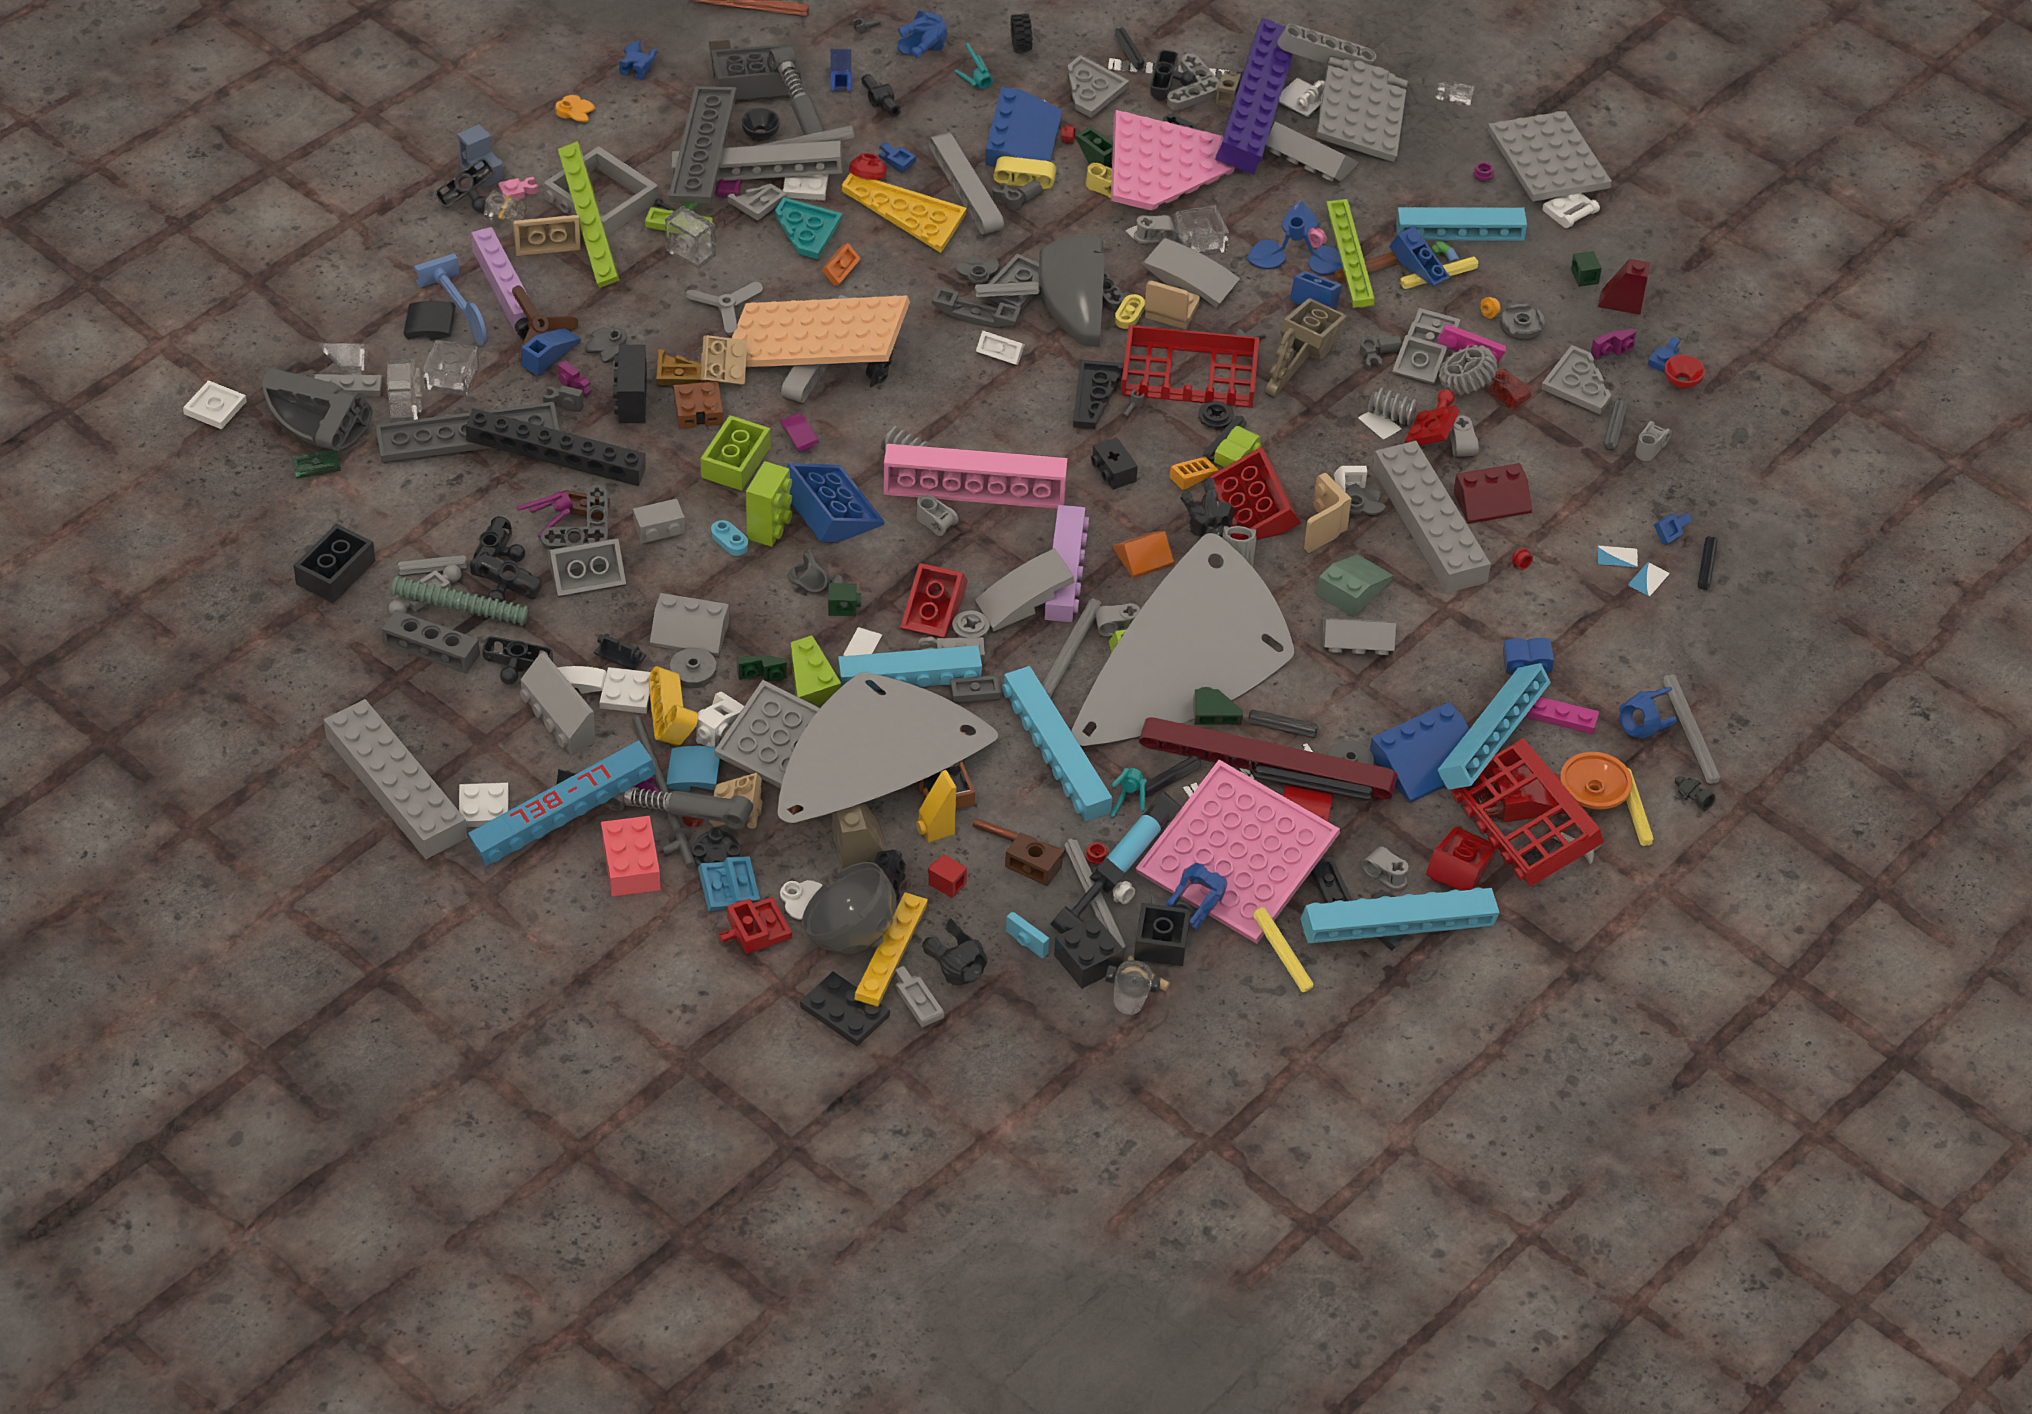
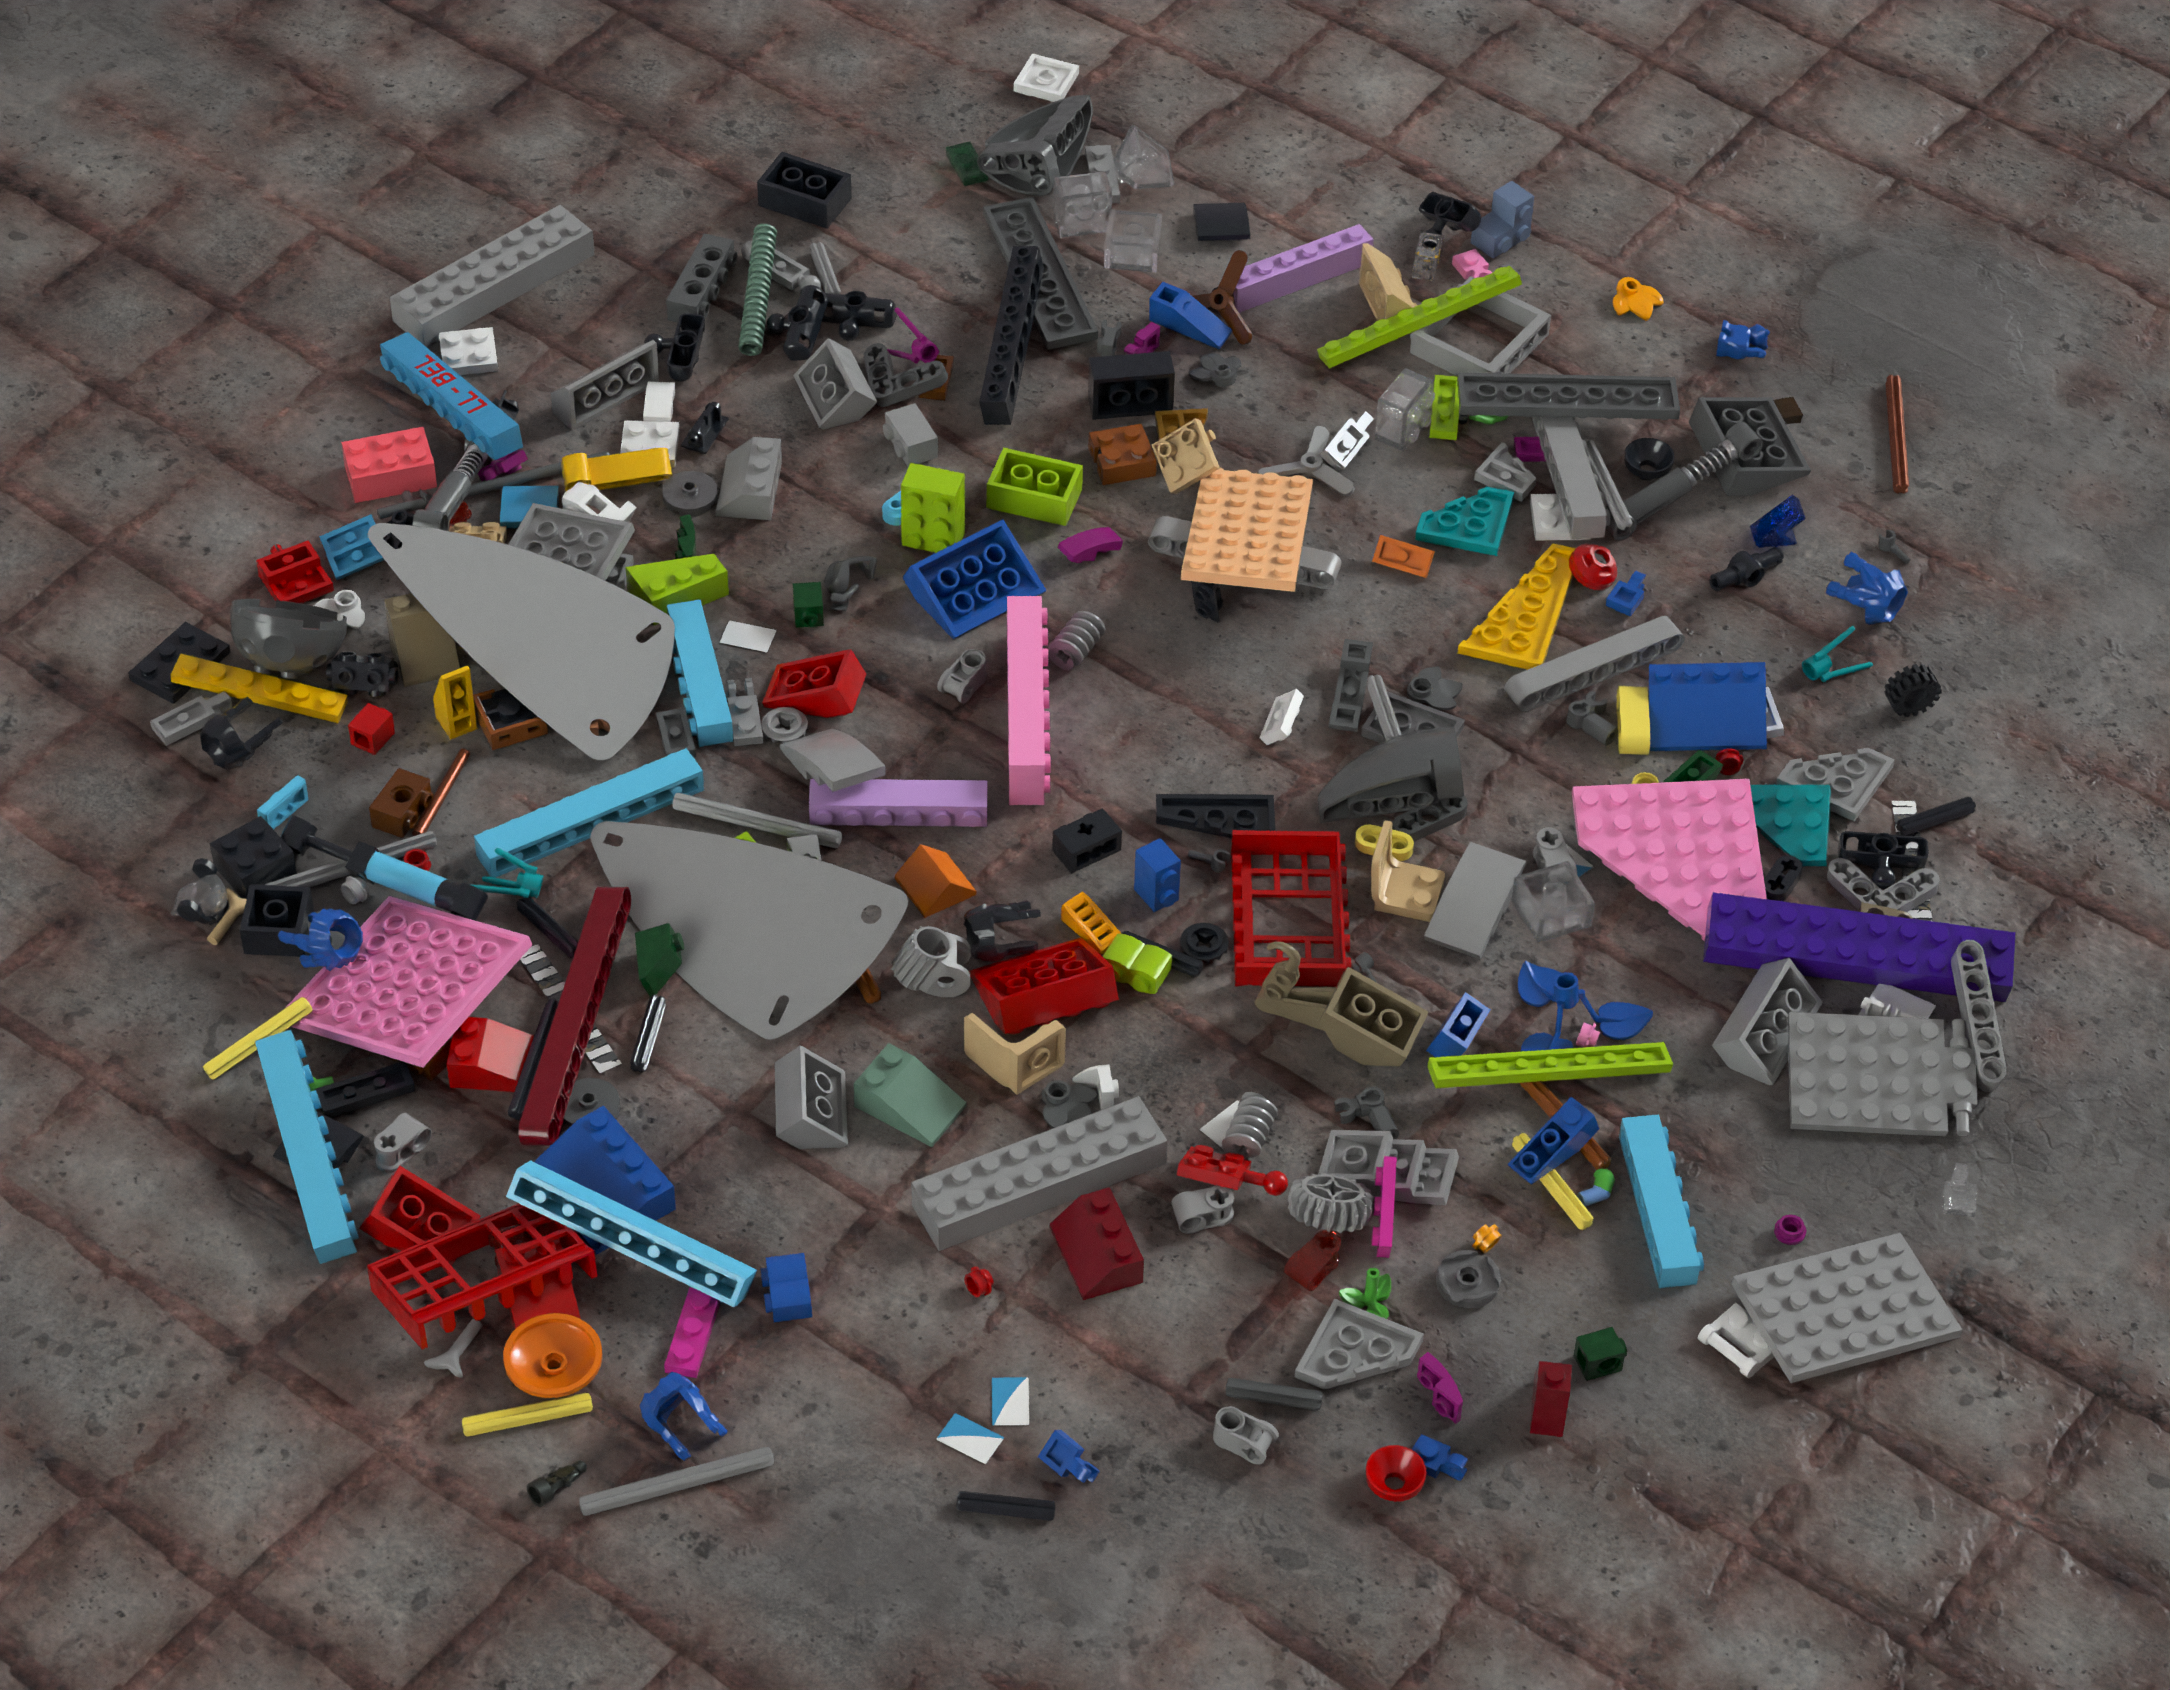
camera: 85 degrees right, 0 degrees up
medium blue piece [414,253,487,345] -> none
none -> blue brick [1134,838,1181,912]
none -> hinge [1319,411,1373,473]
none -> bright green plant [1339,1268,1391,1319]
none -> teal plate [1750,785,1831,866]

